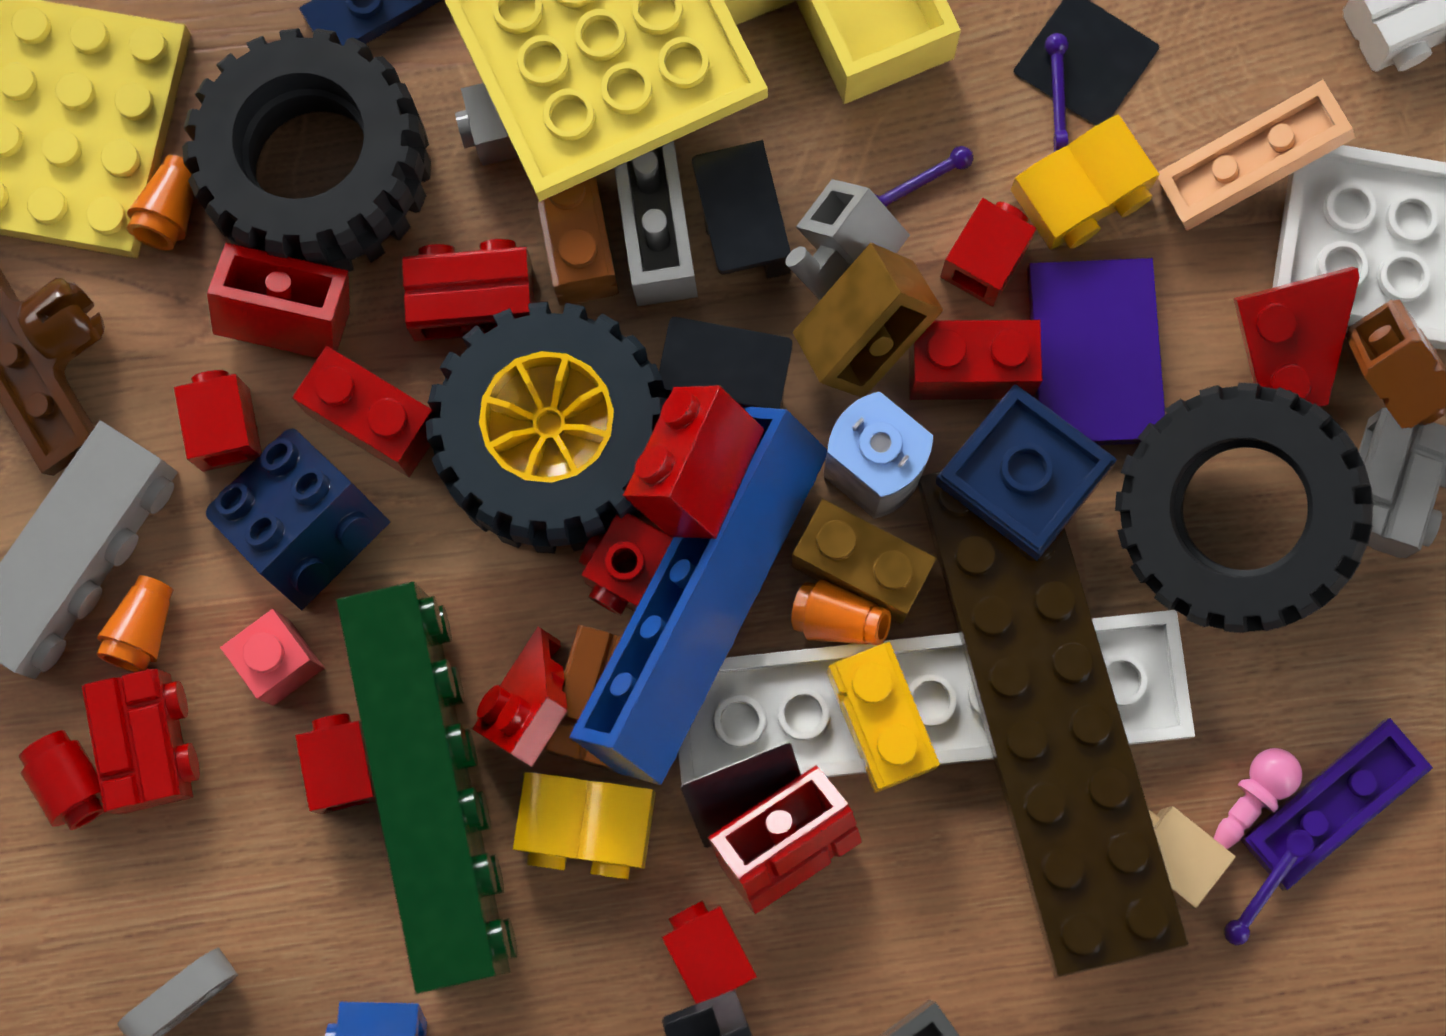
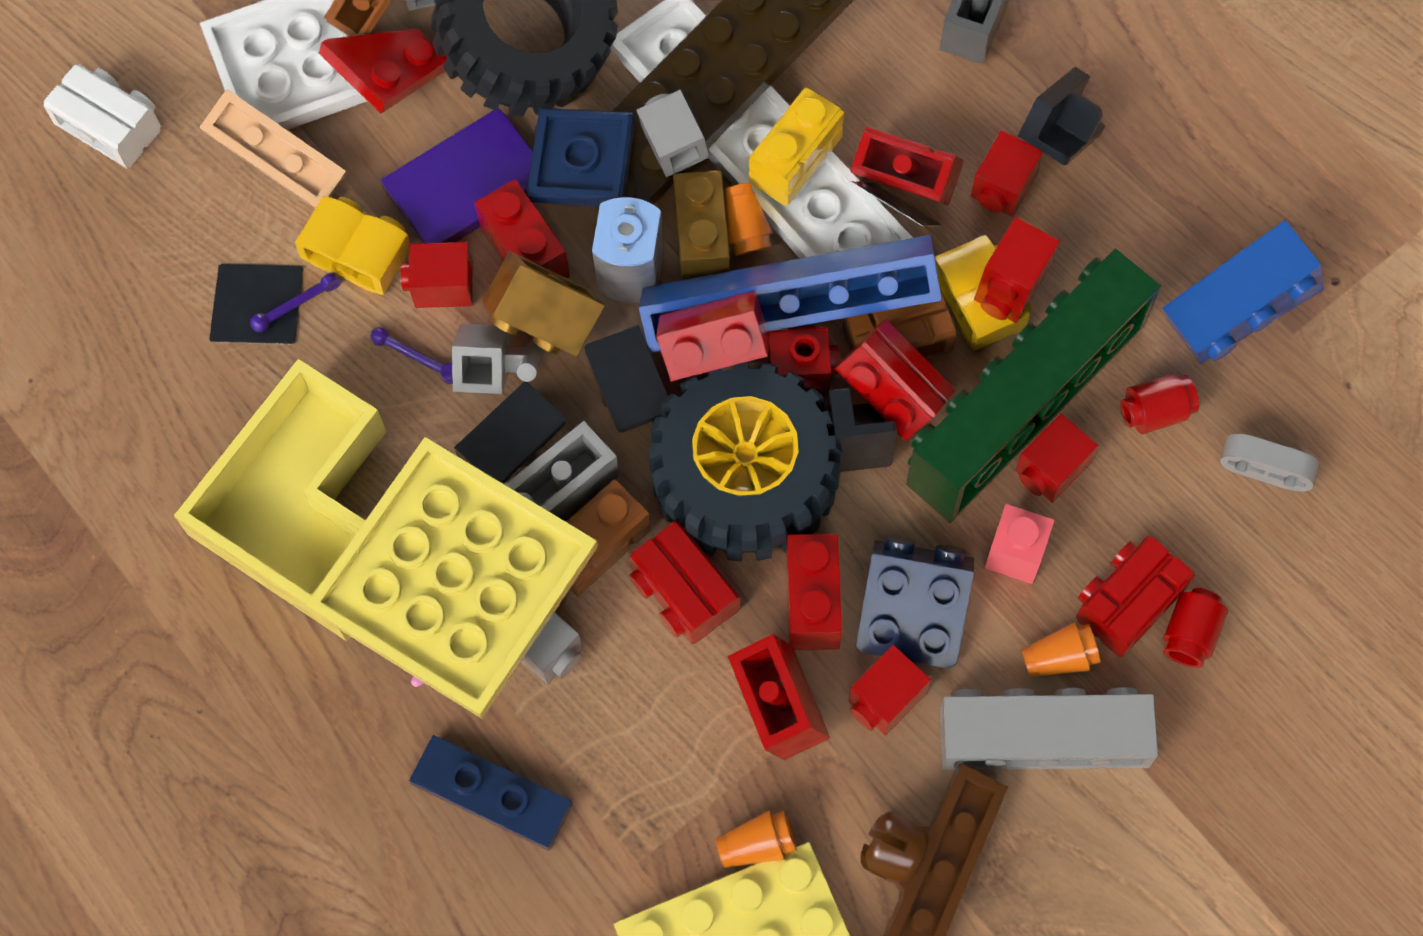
camera: 125 degrees left, 10 degrees down
black tyre [182,28,431,272] -> none
red wing [472,627,568,767] -> none
none -> light grey brick [636,90,709,177]
none -> black panel [828,388,897,472]
none -> red brick [835,319,956,441]
none -> red brick [974,216,1060,324]
none -> red brick [1120,374,1199,434]

